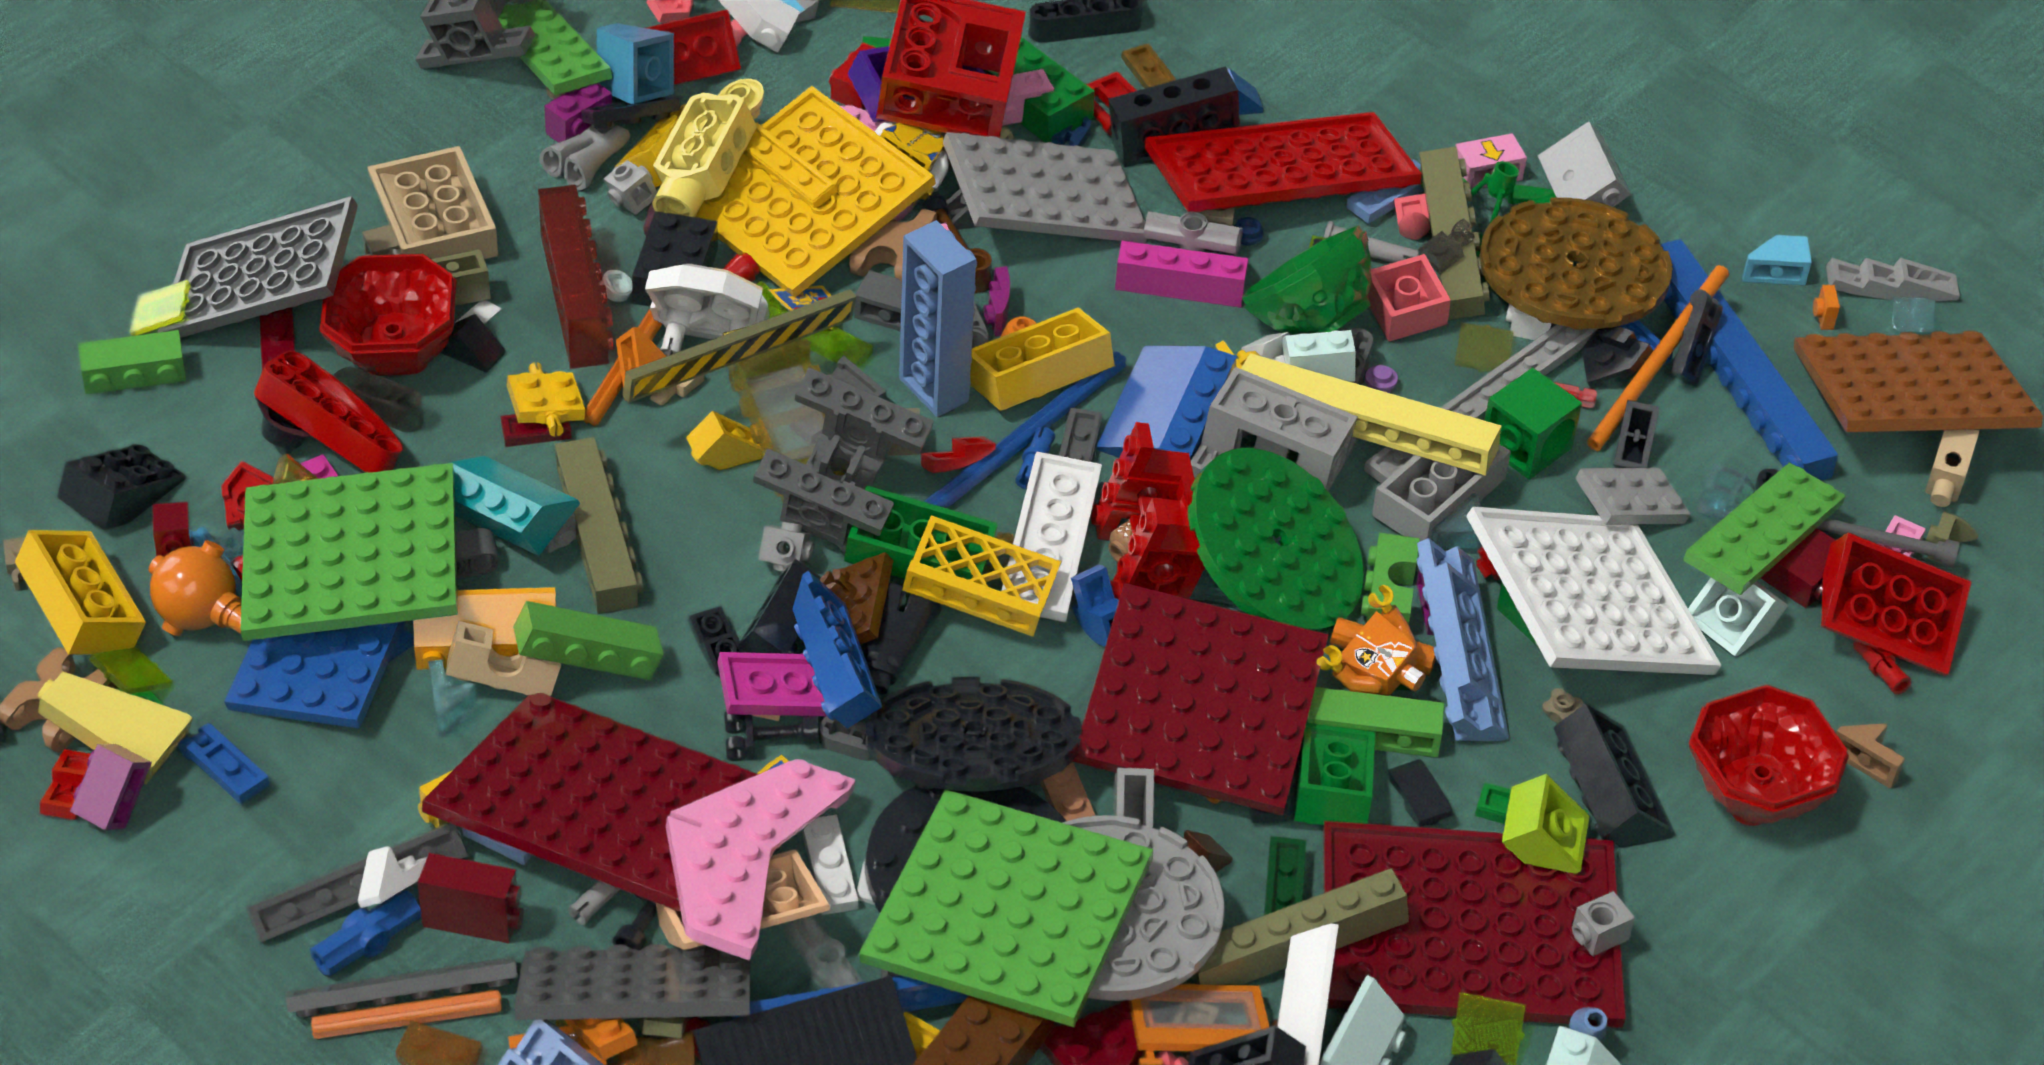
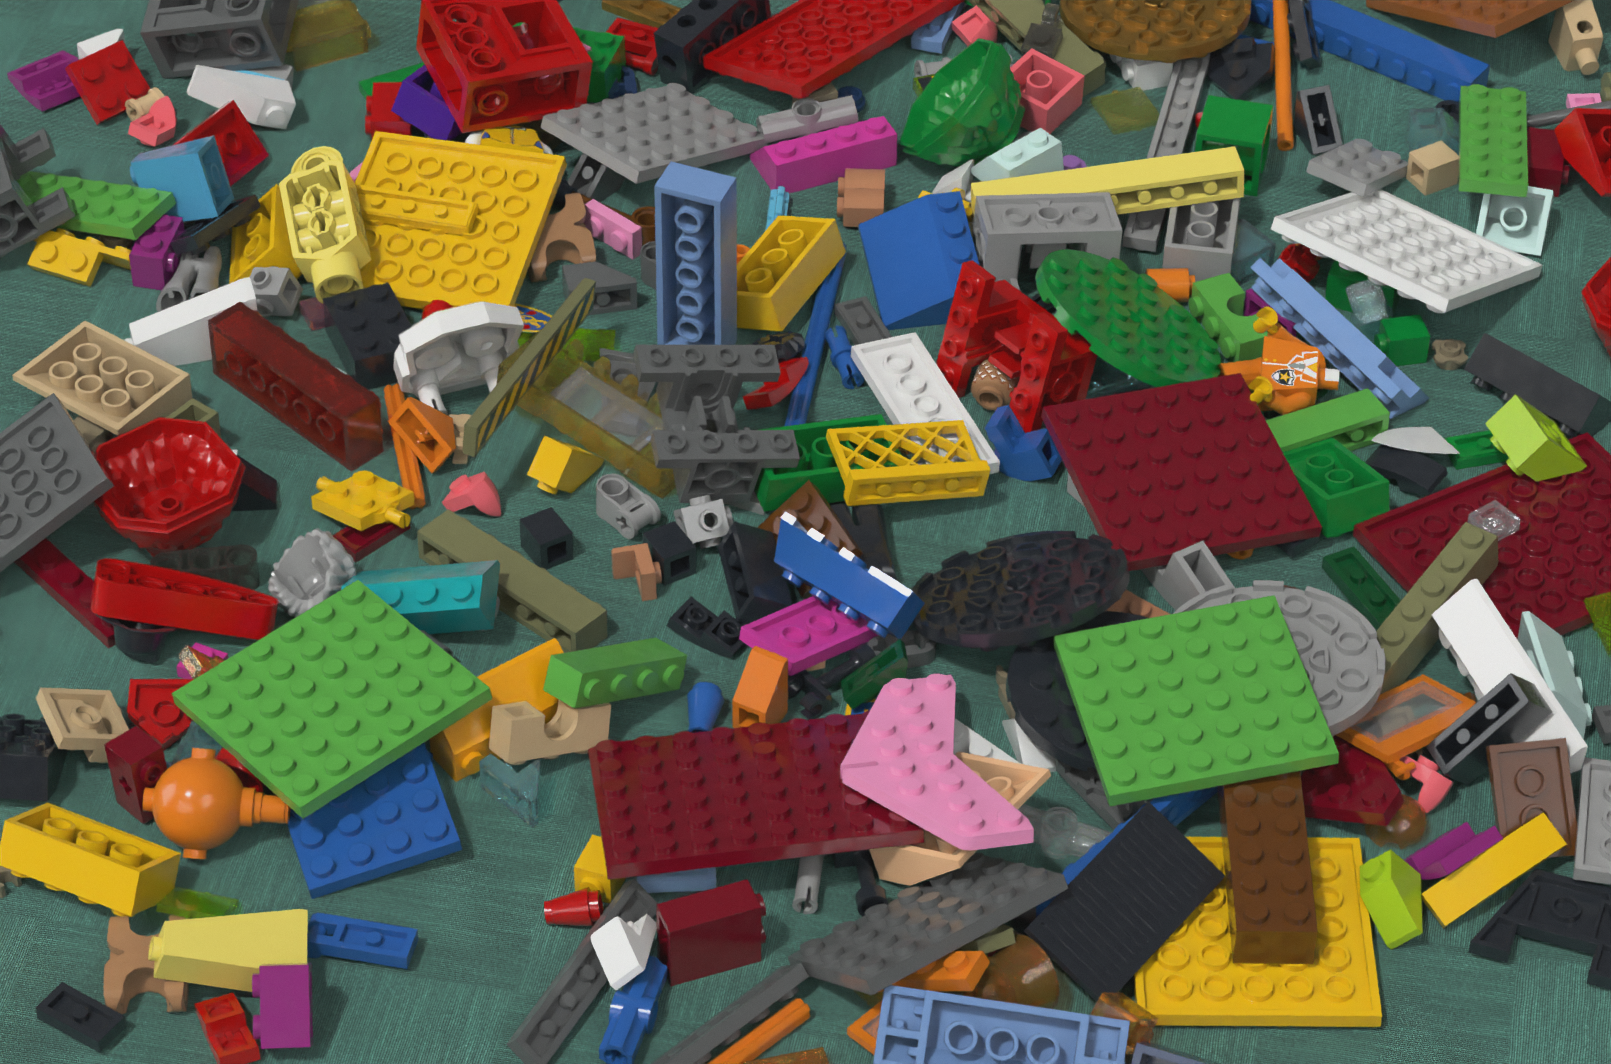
camera: 30 degrees left, 5 degrees down
none -> yellow bracket [27,228,131,287]
none -> tan plate [36,687,129,763]
none -> white slope [124,277,261,366]
none -> light grey hair [268,528,356,618]
none -> coral plate [442,472,501,517]
none -> black brick [520,507,574,570]
none -> red cone [544,887,604,927]
none -> light grey piece [596,473,661,539]
none -> nougat bracket [611,543,662,601]
none -> black brick [643,521,696,586]
none -> blue cone [687,682,724,733]
none -> orange slope [732,646,788,728]
none -> black gear [751,331,805,362]
none -> medium azure axle [765,186,790,231]
none -> nougat brick [837,168,885,227]
none -> dark green slope [841,639,908,709]
none -> orange brick [1145,268,1195,302]
none -> clear light blue slope [1346,280,1393,328]
none -> white sticker [1371,427,1460,454]
none -> green brick [1374,314,1430,366]
none -> tan brick [1406,140,1459,196]
none -> clear plate [1467,500,1521,541]

